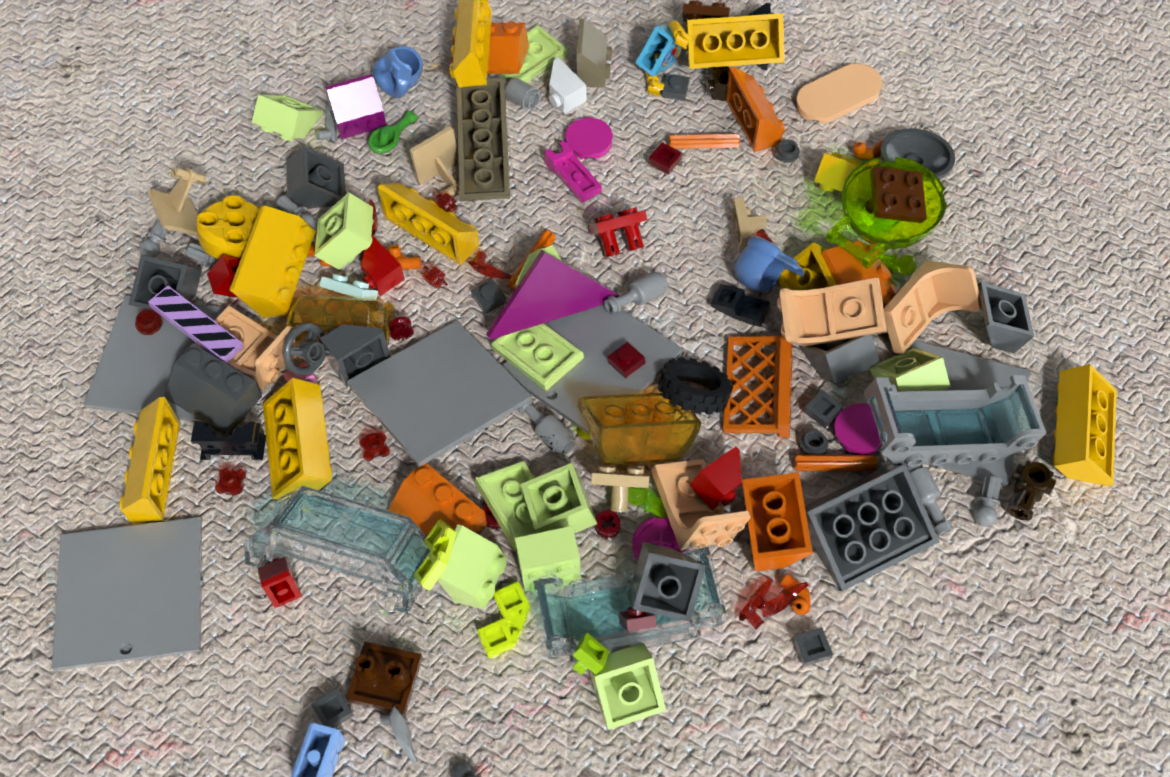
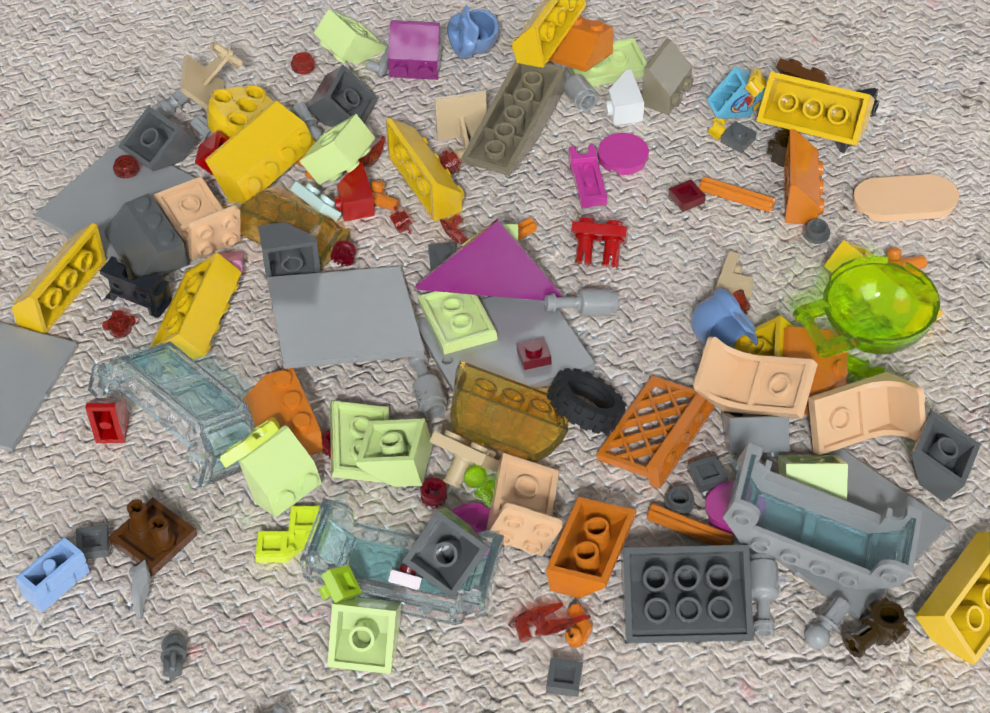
camera: 25 degrees right, 10 degrees down
lavender tile [148,286,244,363] -> none
dark grey piece [282,323,326,375] -> none
clear red plate [360,433,390,461] -> none
bright green piece [368,110,418,154] -> none
yellowish green brick [515,526,581,593] -> none
red slope [690,446,742,511] -> none
black slope [710,284,771,327] -> none
reddish brown plate [865,166,927,223] -> none
dark grey dish [880,128,955,183] -> none
none -> clear red plate [291,52,316,75]

